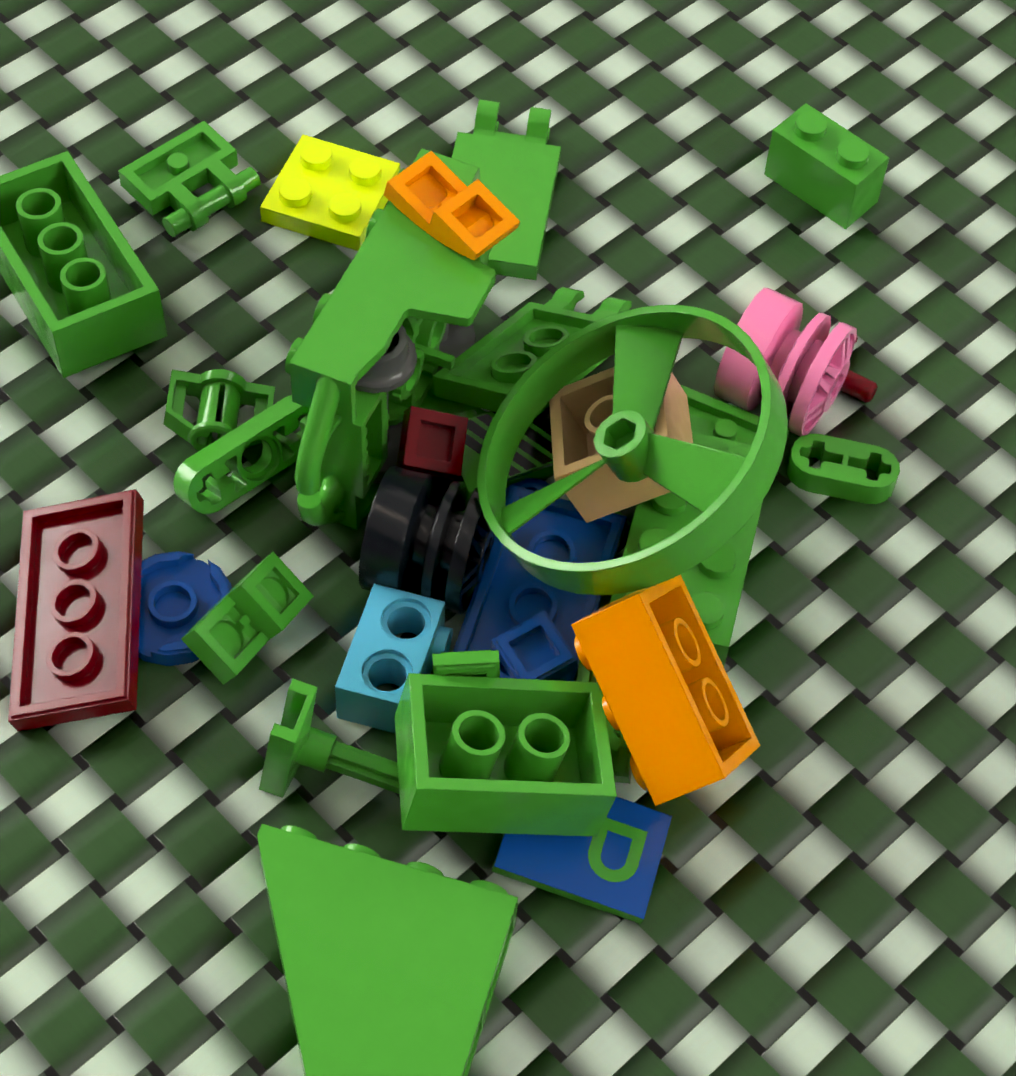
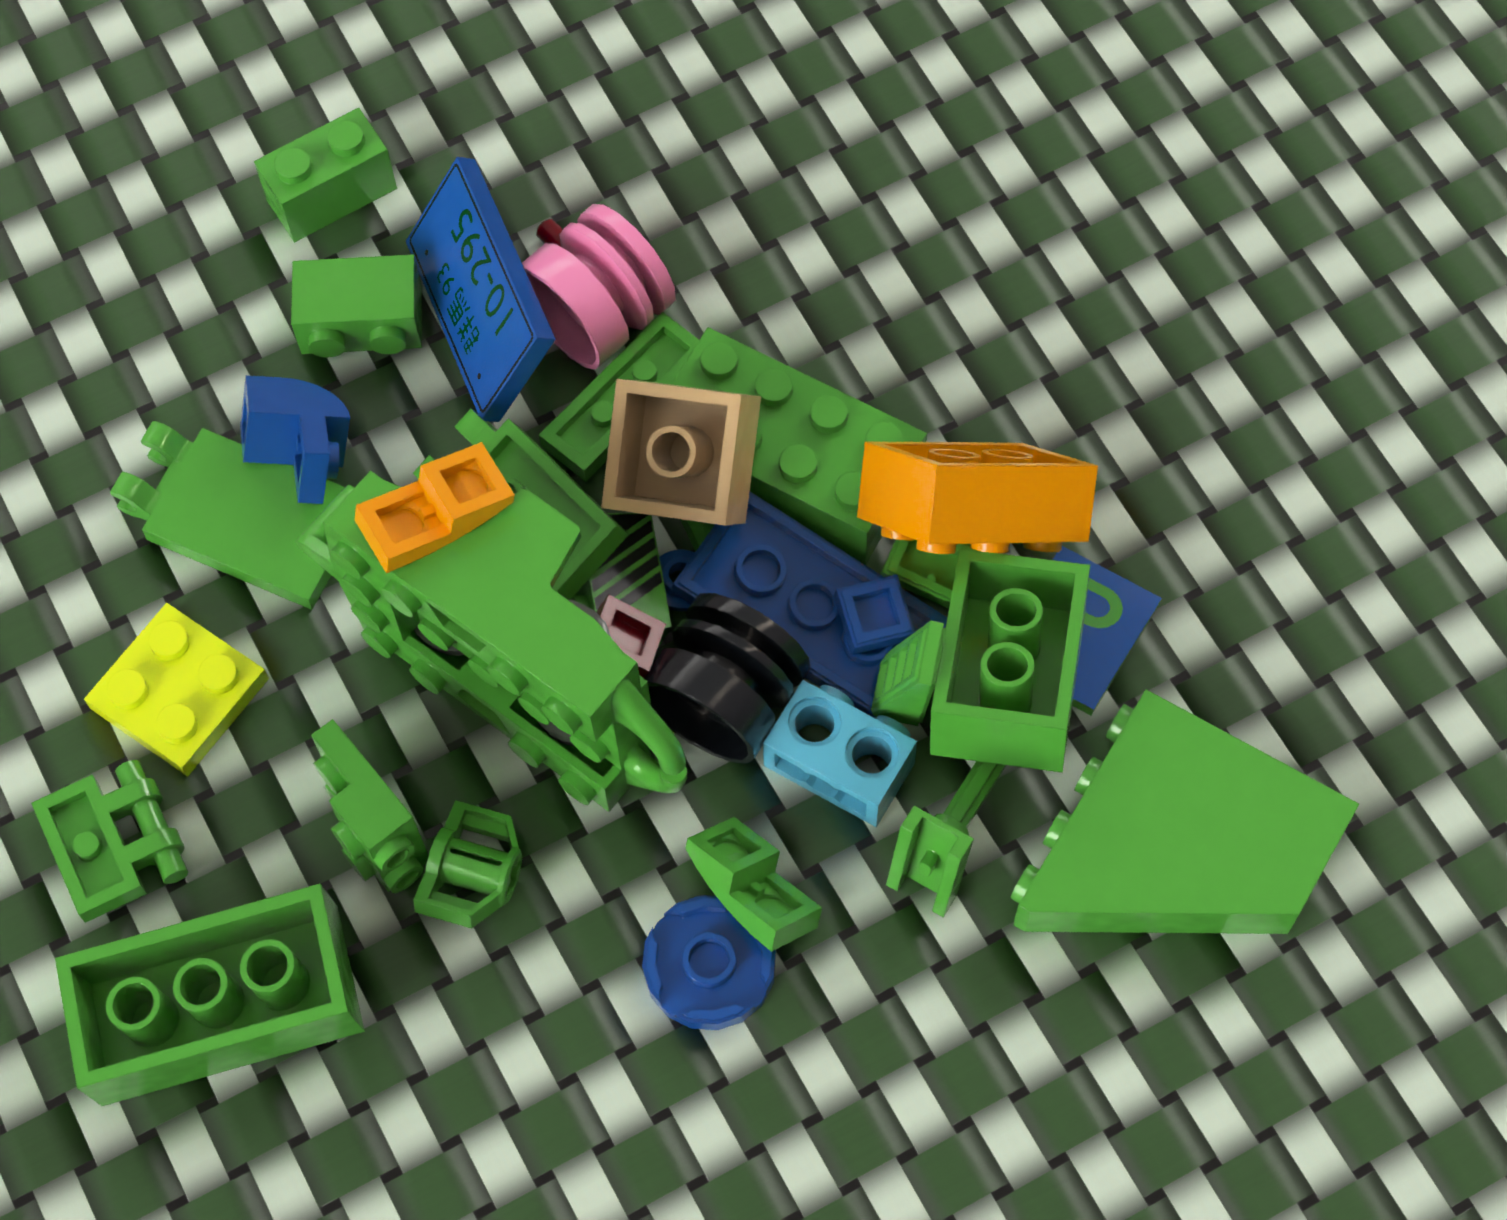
camera: 70 degrees left, 10 degrees up
tile [8,489,144,731] -> none
bright green beam [173,395,310,514] -> none
bright green piece [477,305,788,595] -> none
bright green beam [787,434,900,504] -> none
none -> blue brick [240,375,350,504]
none -> bright green brick [291,254,422,358]
none -> bright green plate [311,719,429,893]
none -> blue tile [405,157,556,422]

